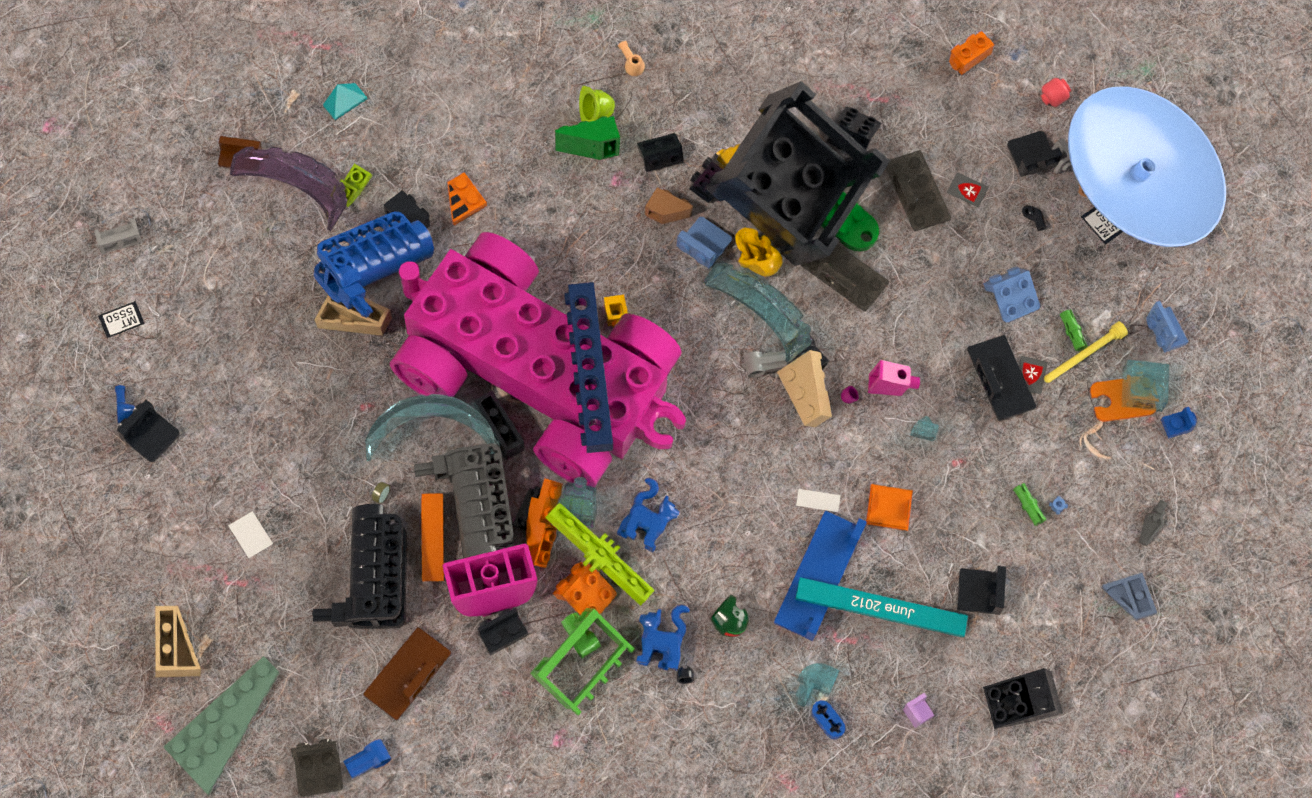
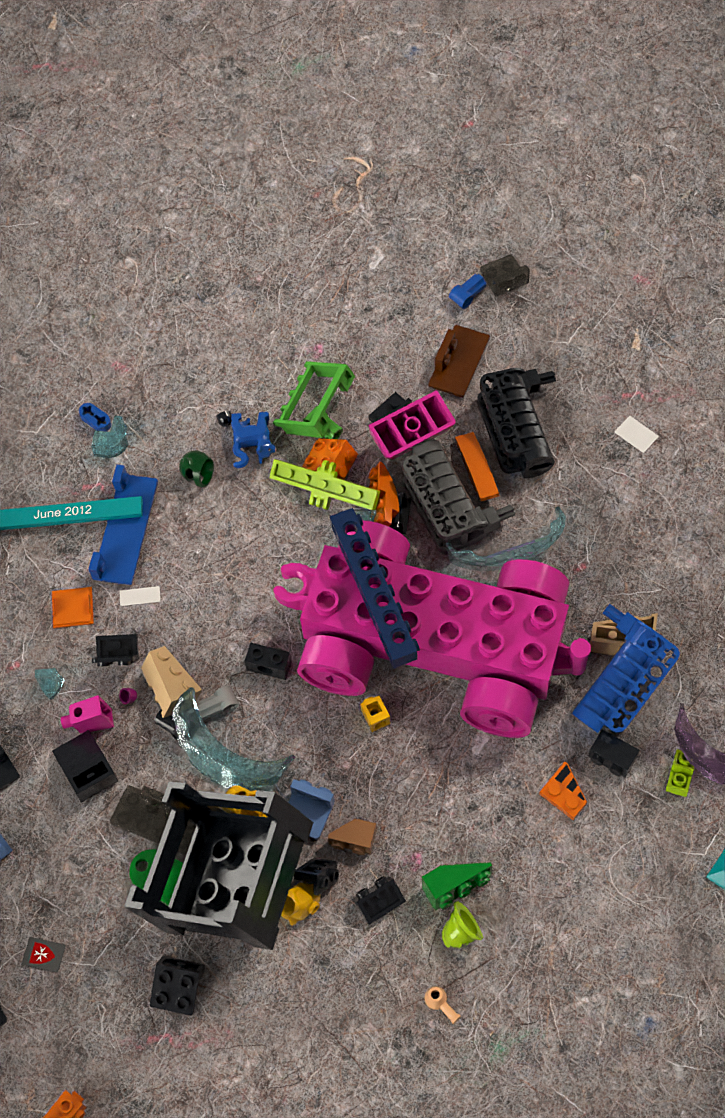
camera: 175 degrees right, 5 degrees down
tan wedge [155,606,201,677] -> none
sand green wing [163,656,279,796] -> none
olive tile [372,482,390,504] -> none
black brick [474,390,525,460] -> none
blue animal [617,478,680,553] -> none
clear smoke bracket [886,150,951,232] -> none
lavender panel [903,693,934,728] -> none
none -> black slope [52,730,118,803]
none -> black bracket [92,634,139,666]
none -> black brick [244,642,292,680]

